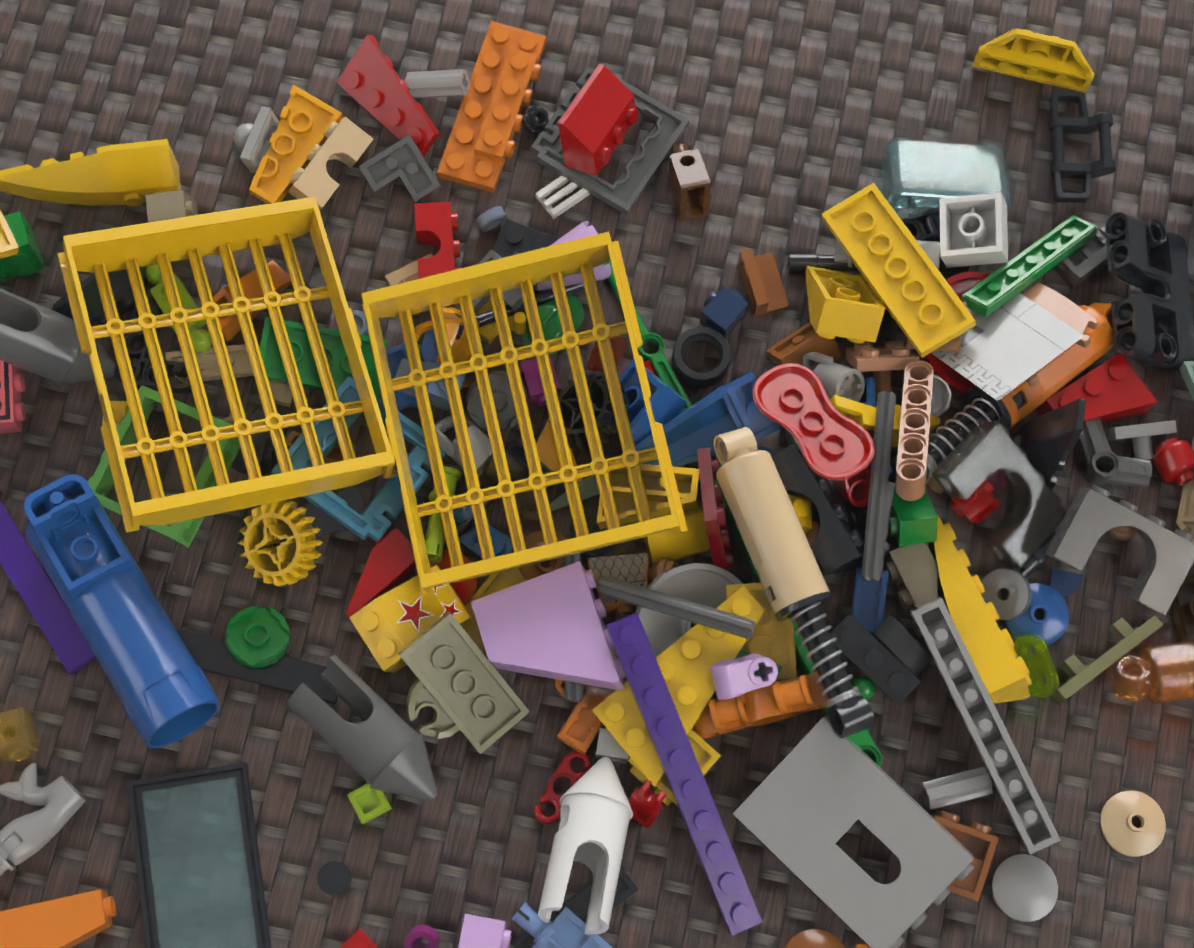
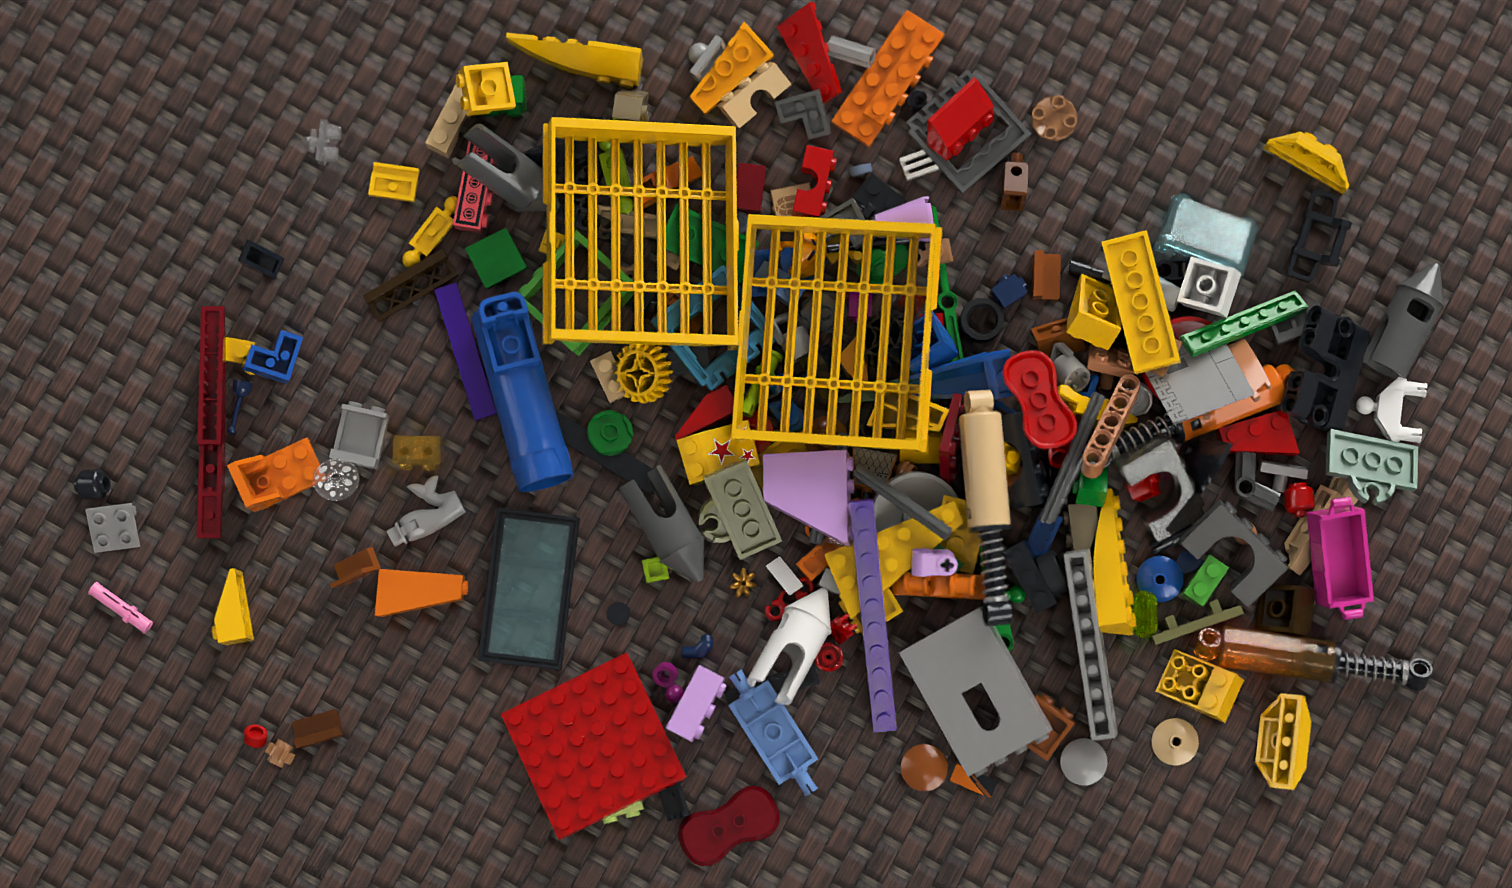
camera: 25 degrees right, 10 degrees up
light grey axle [920,766,993,811] -> none
dark grey piece [981,569,1032,620] -> none
none -> green tile [465,227,527,290]
none -> tan plate [590,351,625,403]
none -> dark blue arm [682,634,714,658]
none -> pearl gold plant [729,568,757,598]
none -> dark red brick [736,163,766,215]
none -> white sticker [766,557,803,595]
none -> red plate [814,642,843,672]
none -> medium nougat plate [917,238,953,268]
none -> medium nougat dish [1032,95,1077,141]
none -> yellow slope [1156,649,1244,723]
none -> bright green brick [1180,554,1229,608]

